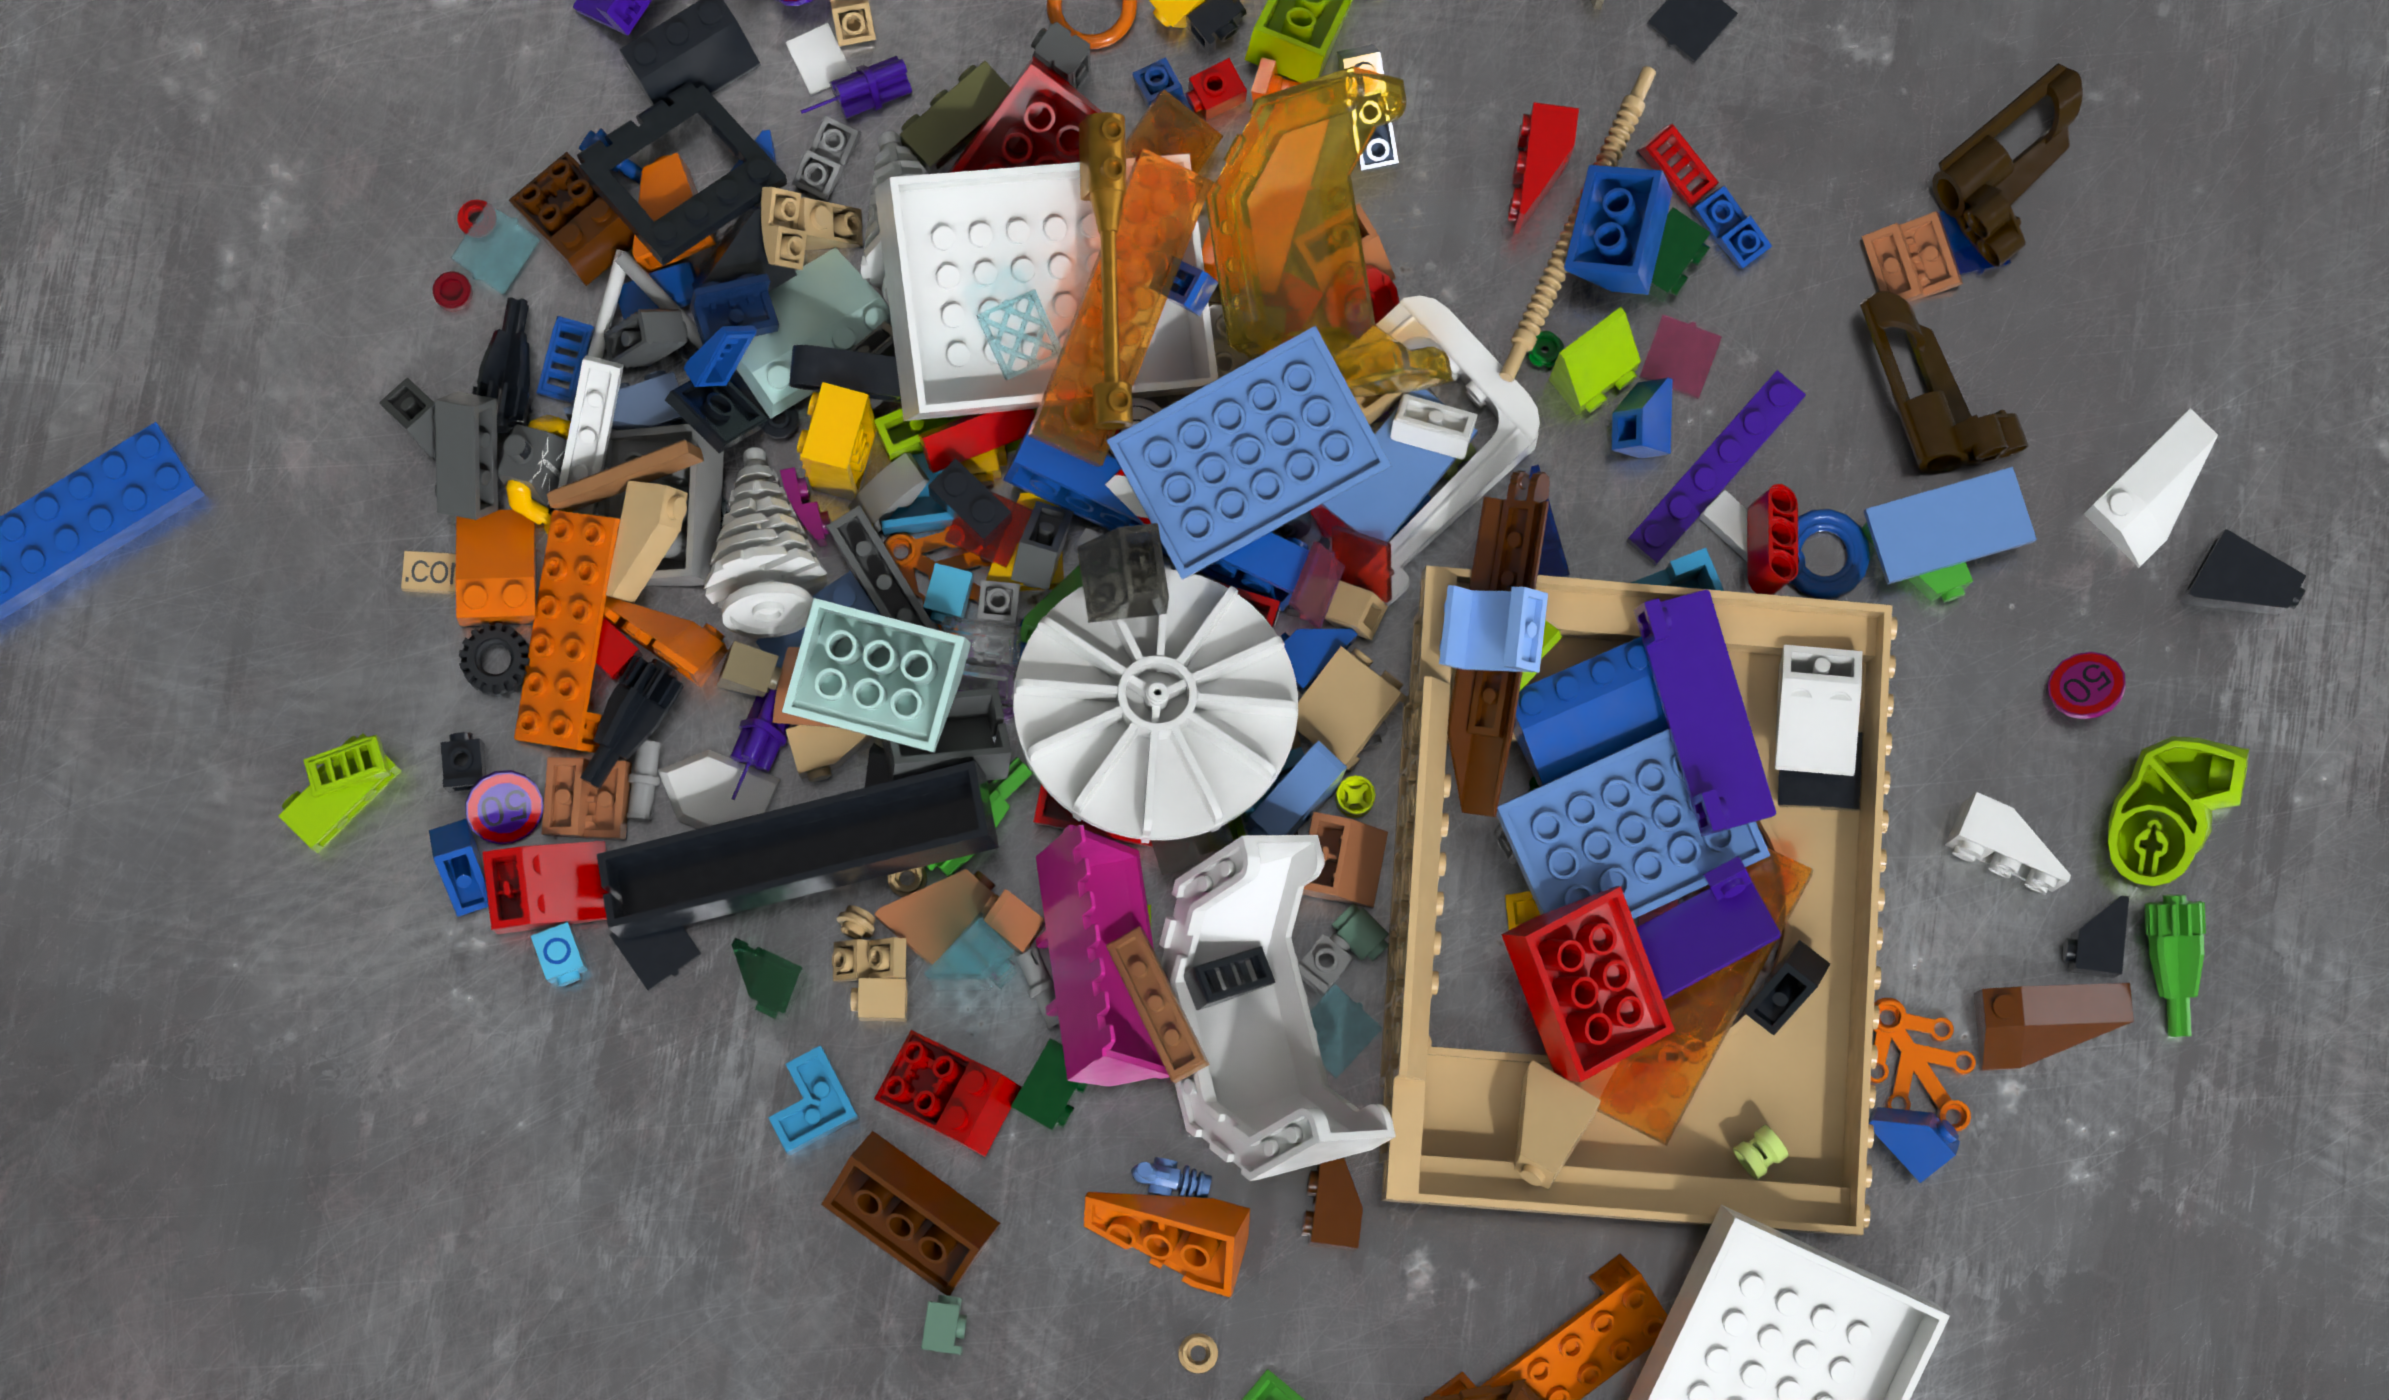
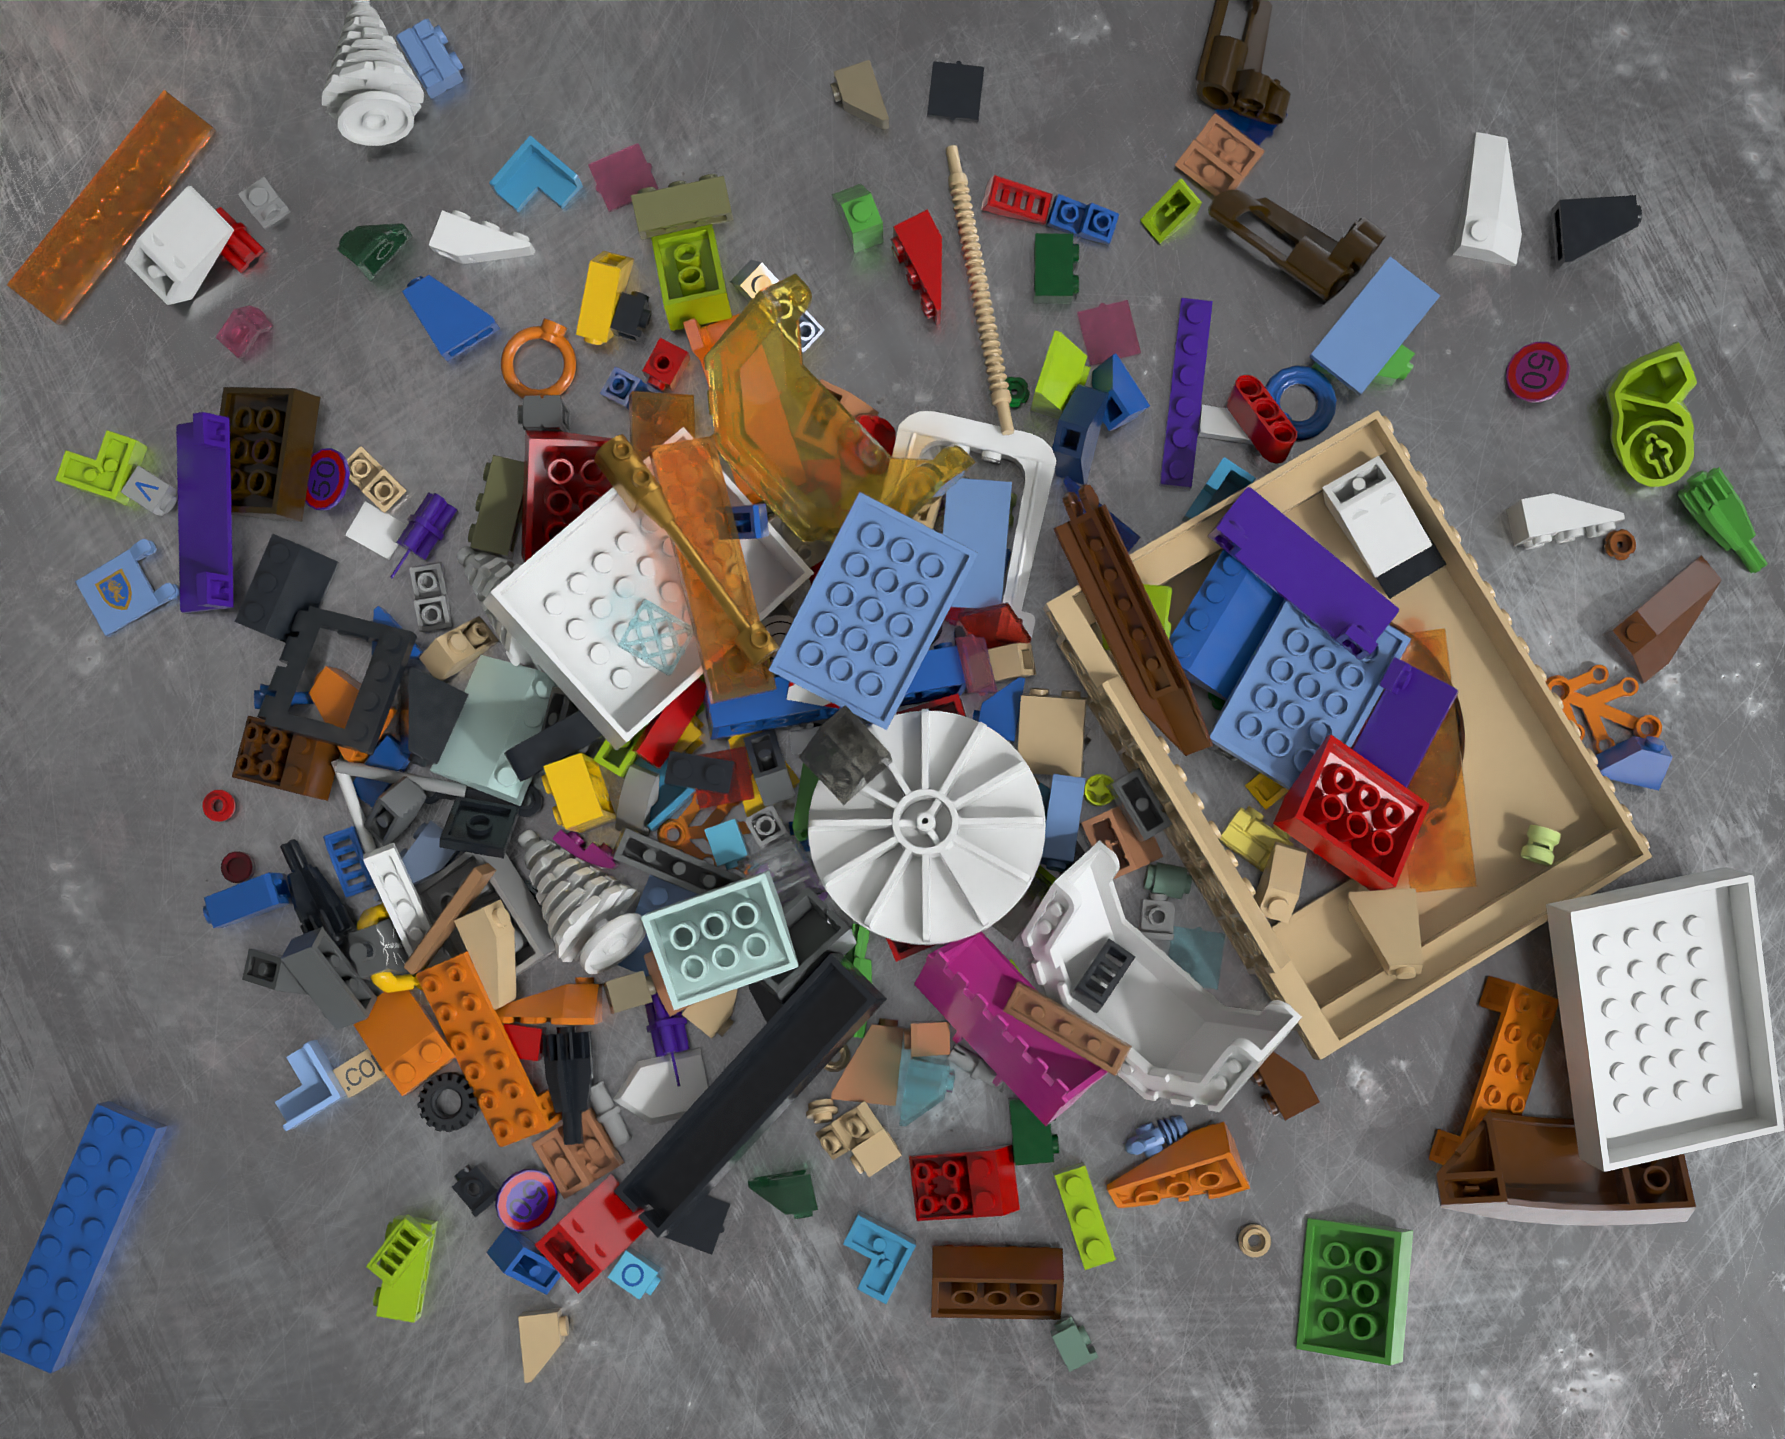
camera: 25 degrees left, 5 degrees up
clear light blue piece [451,203,540,295] -> none
blue slope [684,325,757,387] -> none
dark blue bracket [690,274,779,345] -> none
tan slope [761,187,807,270] -> none
white slope [1390,393,1478,459] -> none
light blue panel [1439,585,1548,673] -> none
blue slope [1564,165,1673,295] -> none
black slope [1743,940,1830,1036] -> none
black slope [2063,896,2129,978] -> none
none -> blue slope [203,872,293,928]
none -> light blue panel [275,1040,347,1131]
none -> tan slope [518,1307,569,1383]
none -> bright green slope [832,183,883,254]
none -> dark blue slope [1052,384,1109,485]
none -> lime brick [1052,1162,1116,1270]
none -> dark grey brick [1106,768,1172,842]
none -> lime slope [1140,178,1202,244]
none -> light yellow brick [1218,806,1294,872]
none -> tan slope [1254,841,1307,923]
none -> dark orange plate [1604,529,1636,560]

